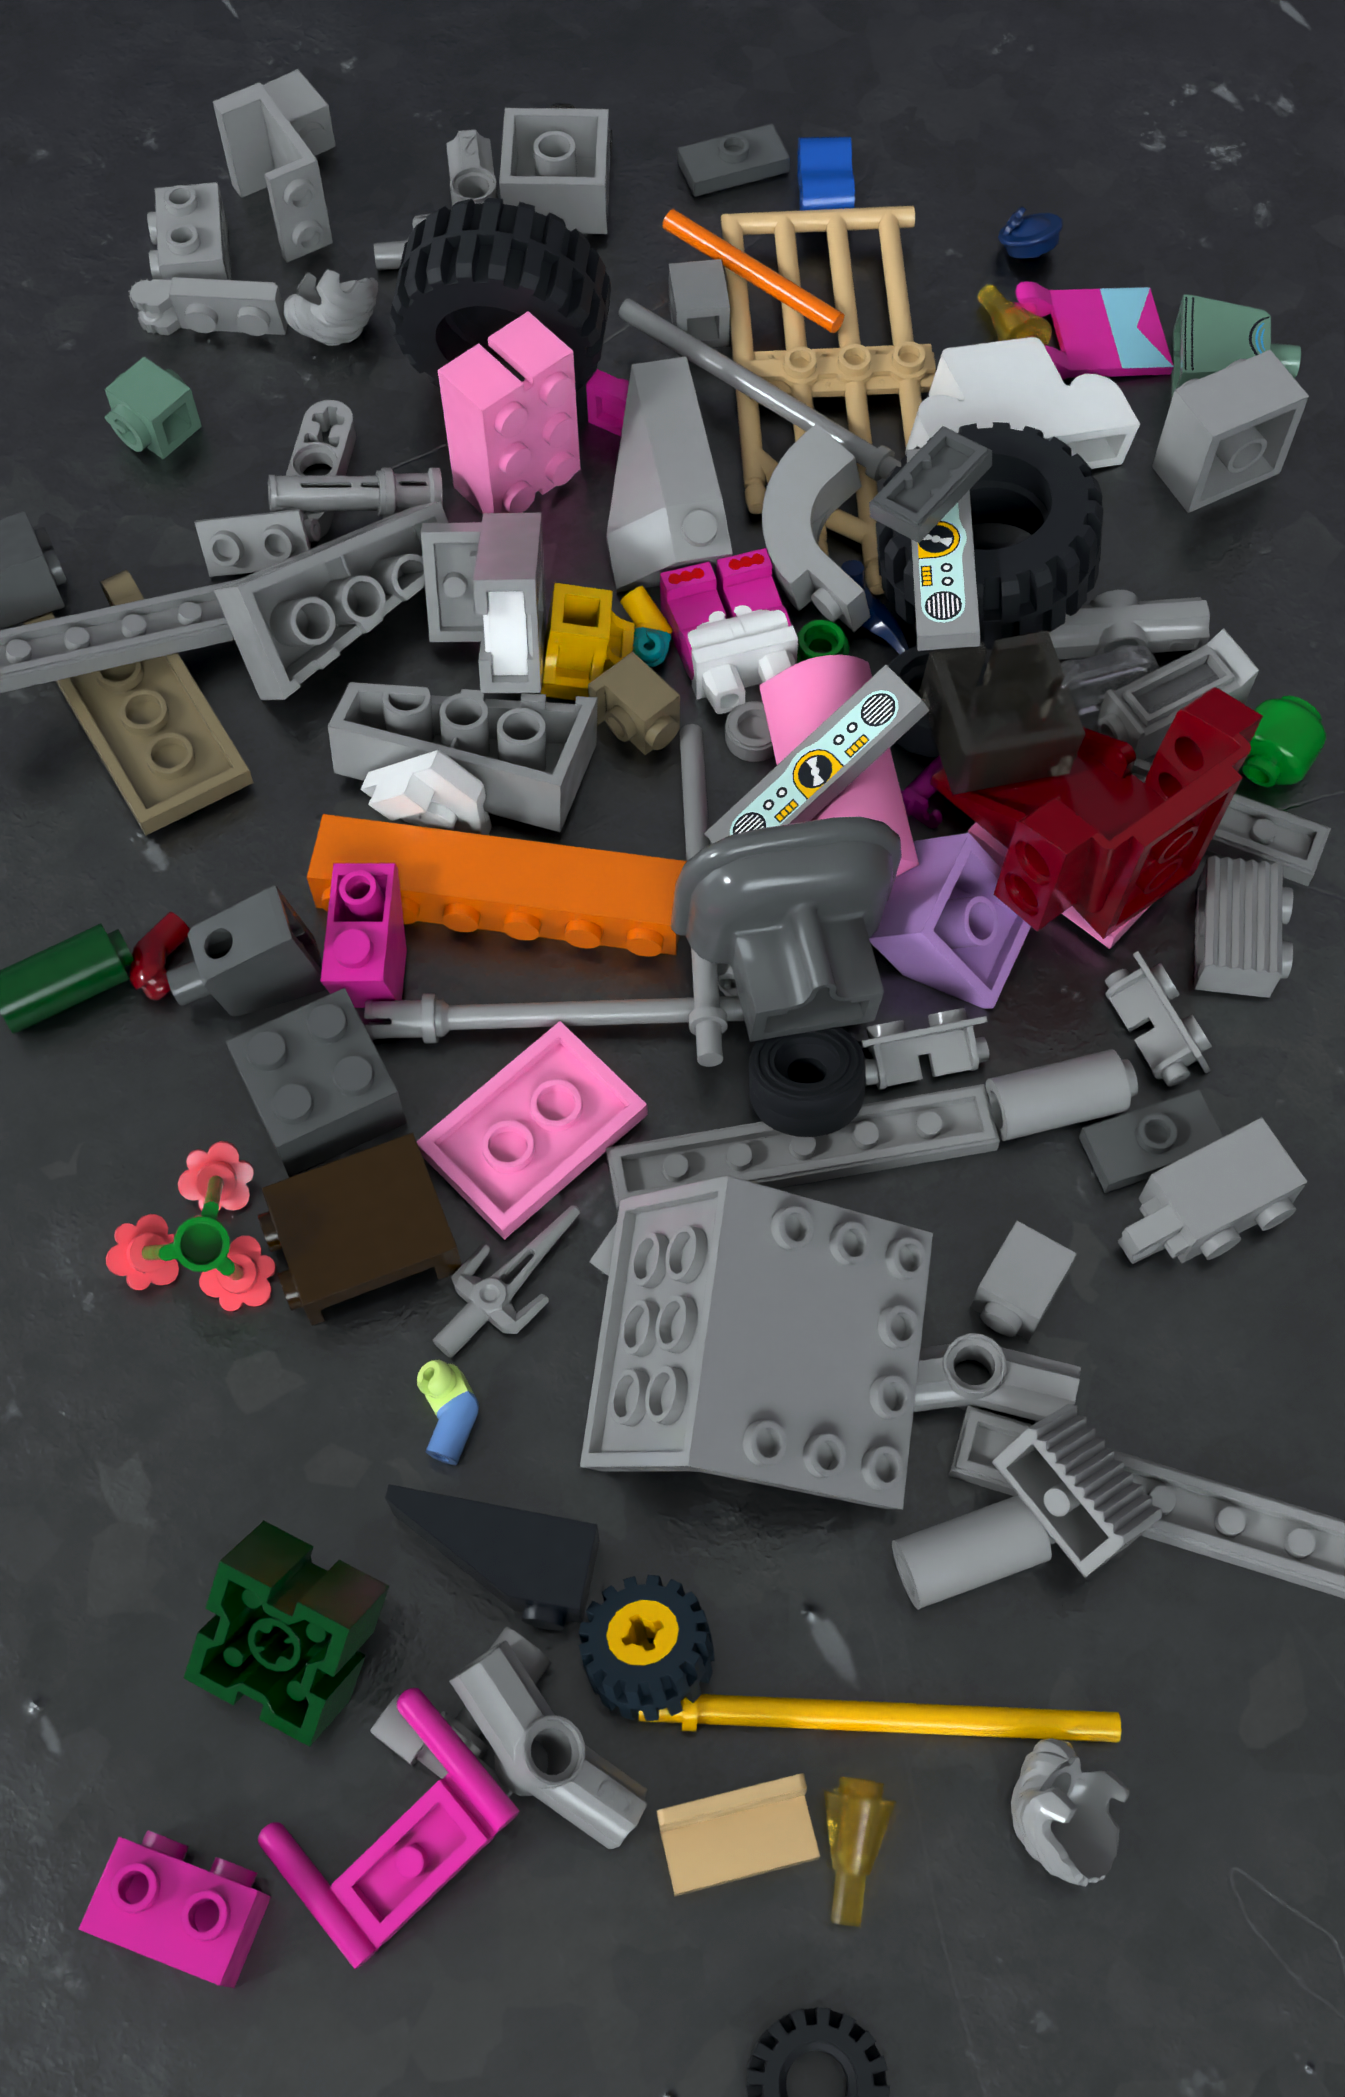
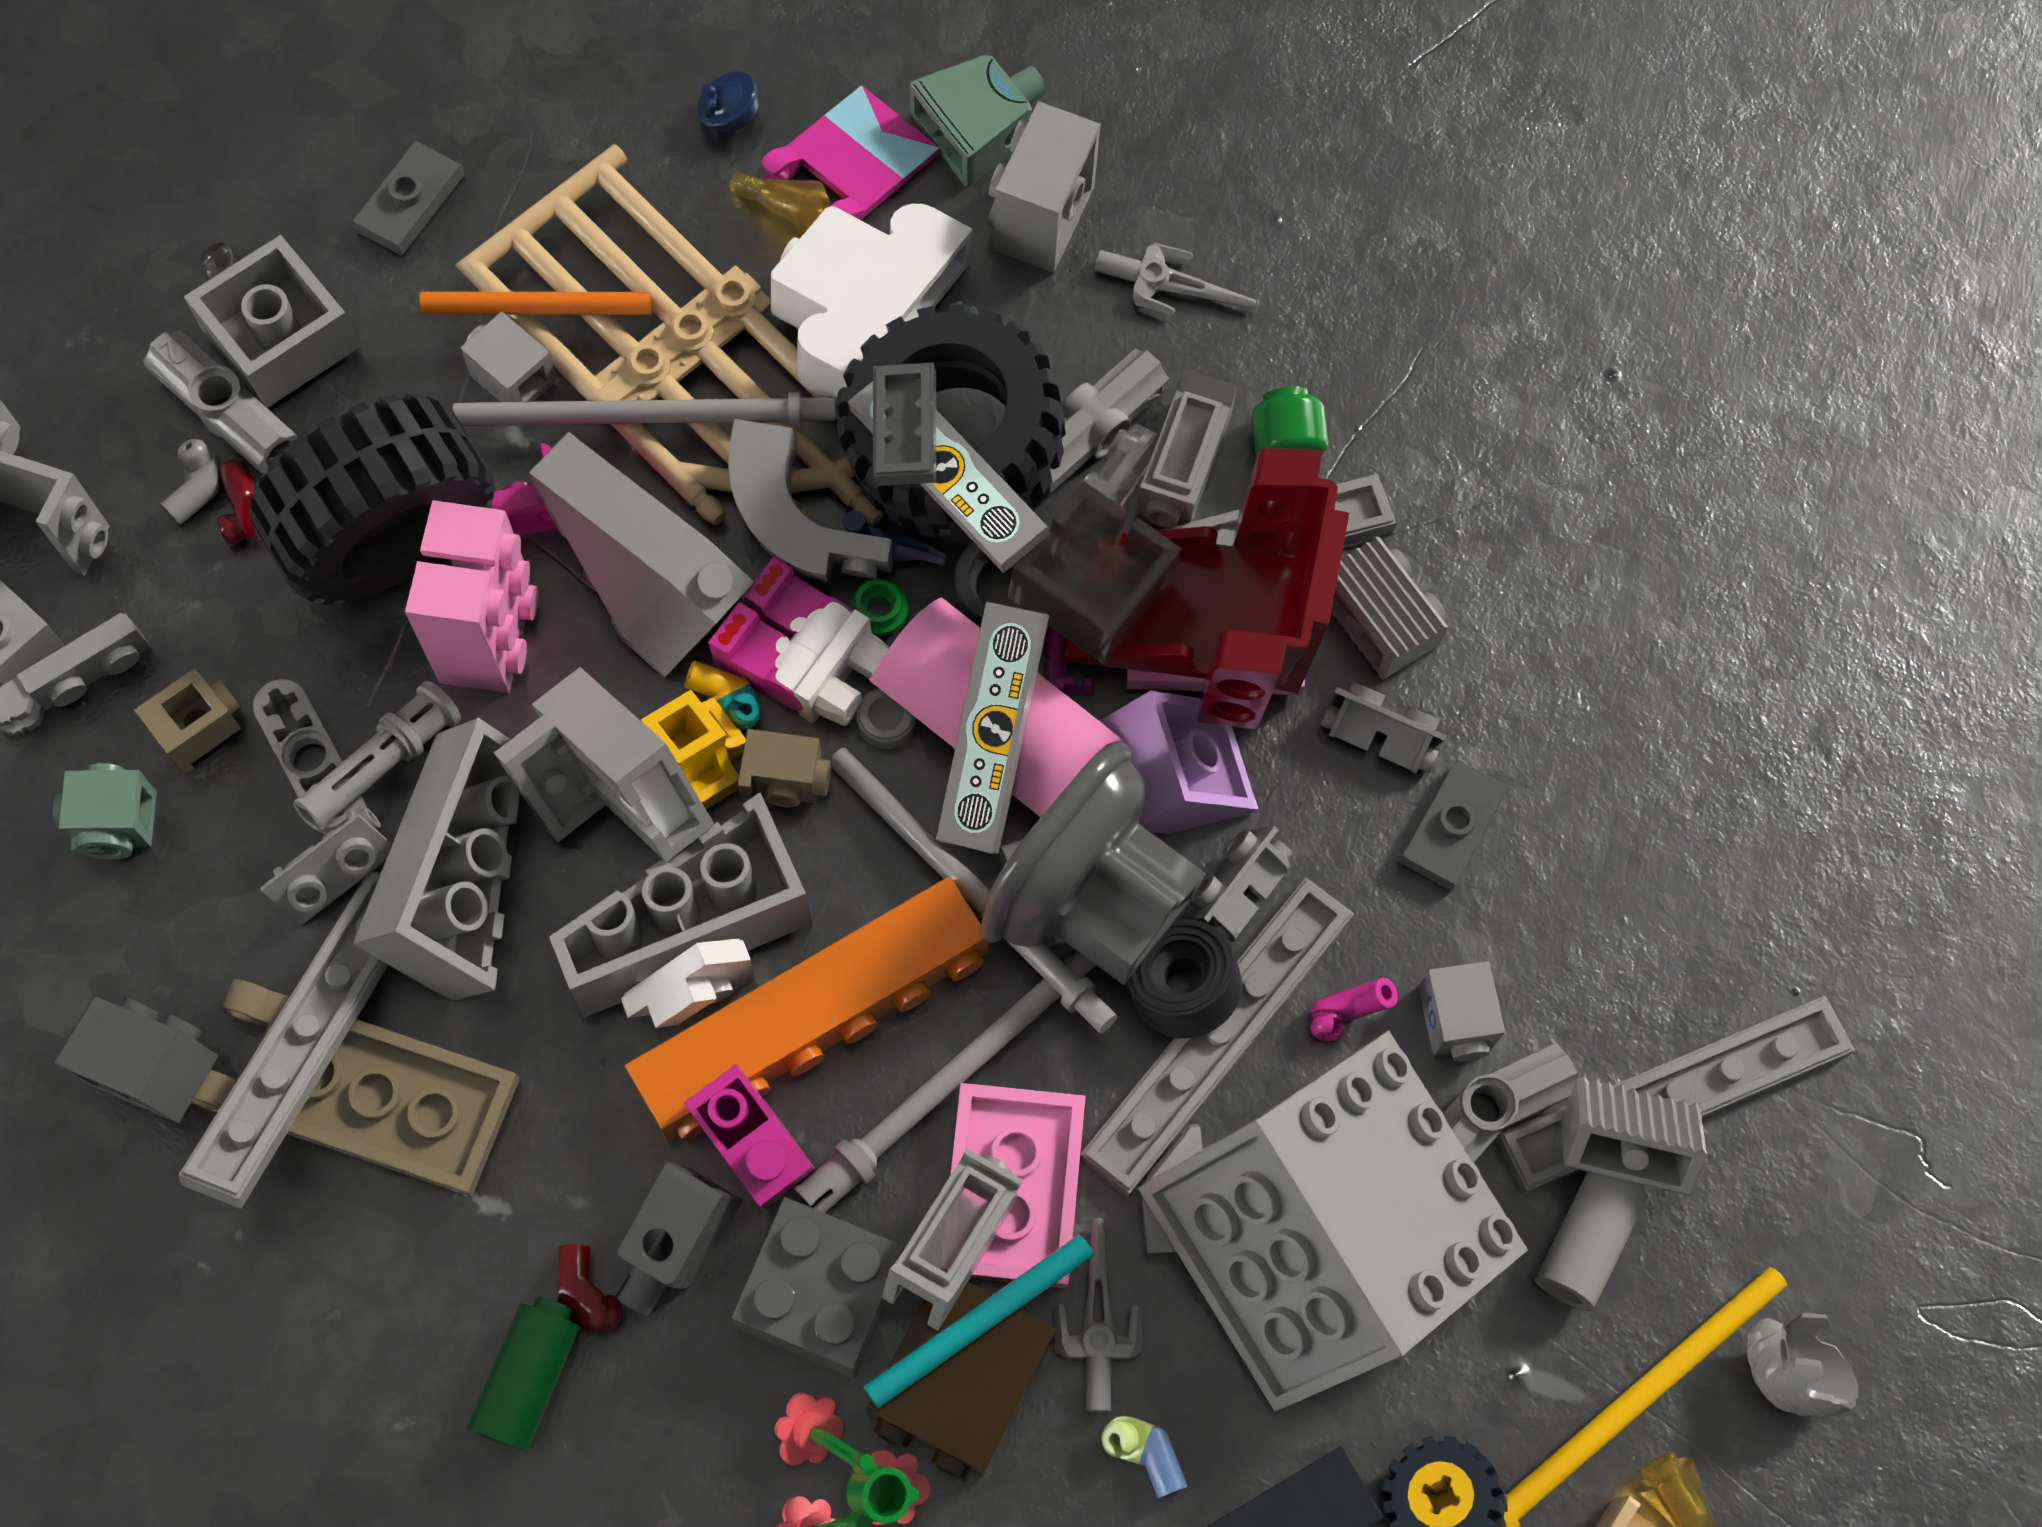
camera: 45 degrees left, 5 degrees up
light grey hair [284,269,378,346] -> none
blue axle [797,137,855,210] -> none
light grey brick [985,1049,1138,1141] -> none
light grey hinge [1118,1117,1307,1264] -> none
none -> dark tan brick [134,668,242,775]
none -> teal bar [863,1234,1094,1409]
none -> light grey window [881,1148,1023,1331]
none -> light grey piece [1095,243,1256,316]
none -> dark pink arm [1308,977,1398,1041]

